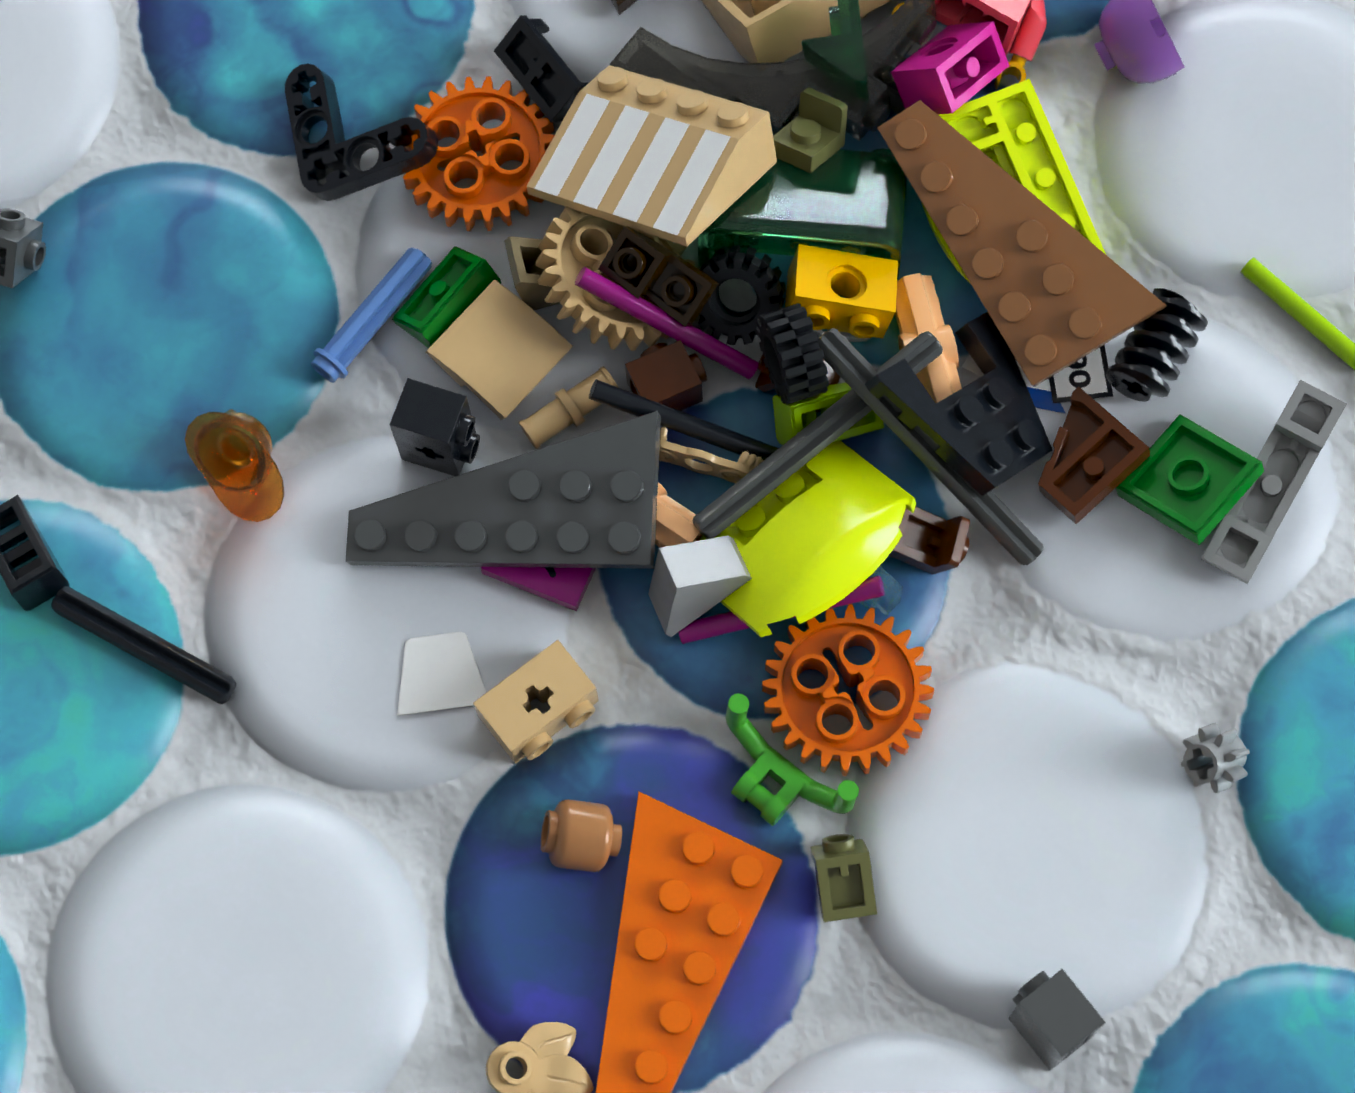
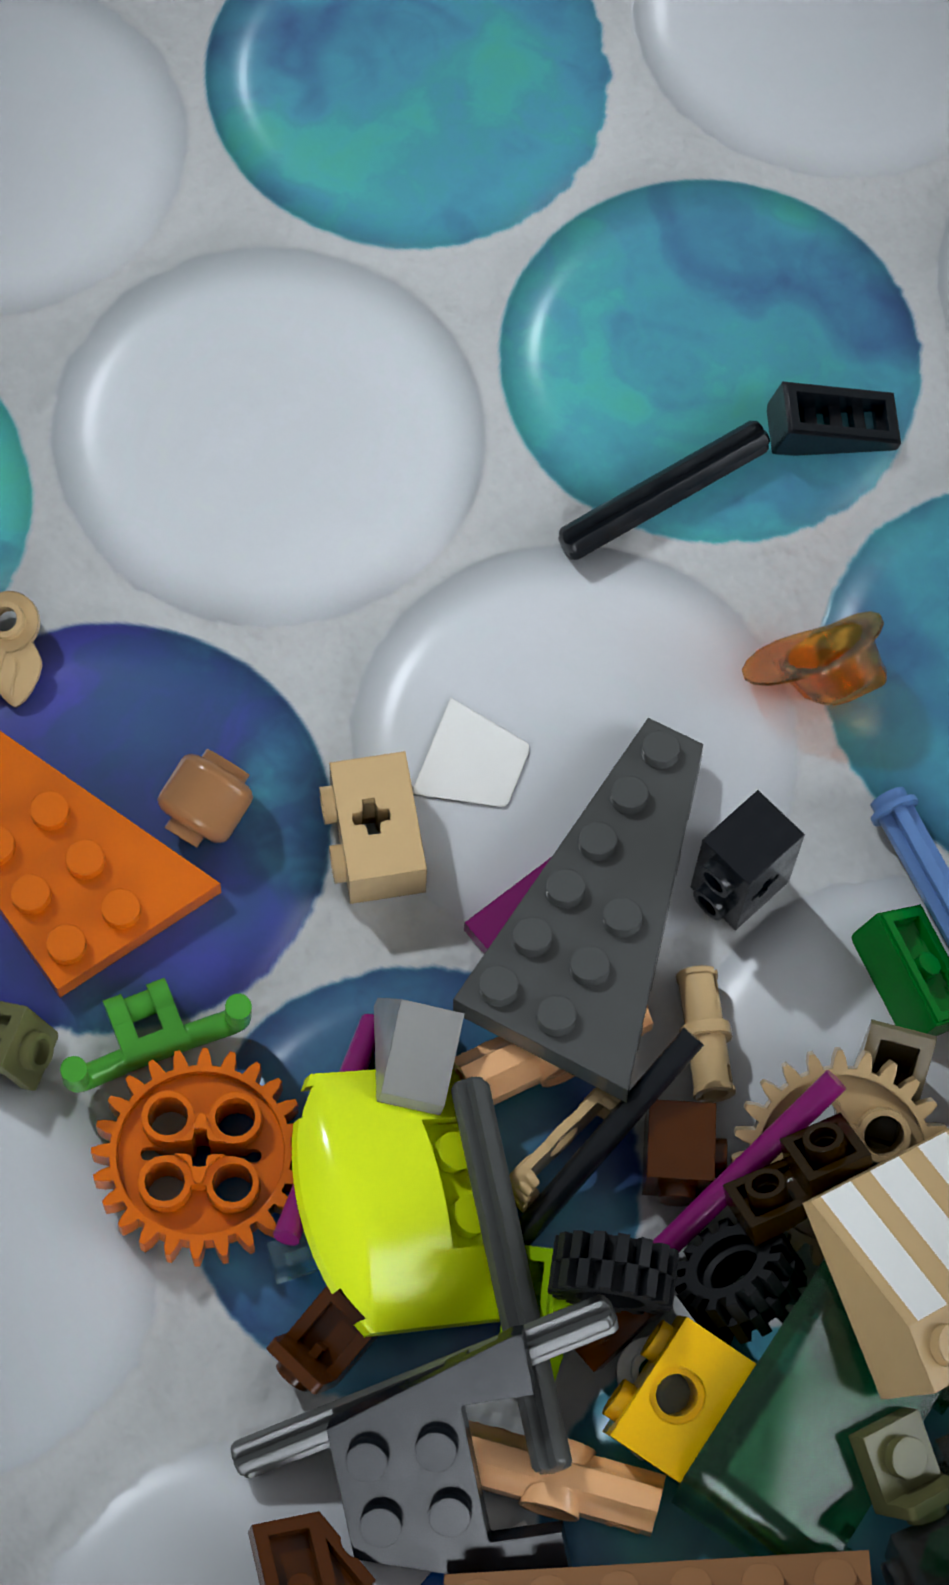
camera: 110 degrees right, 5 degrees down
tan slope [425,280,573,420] -> none

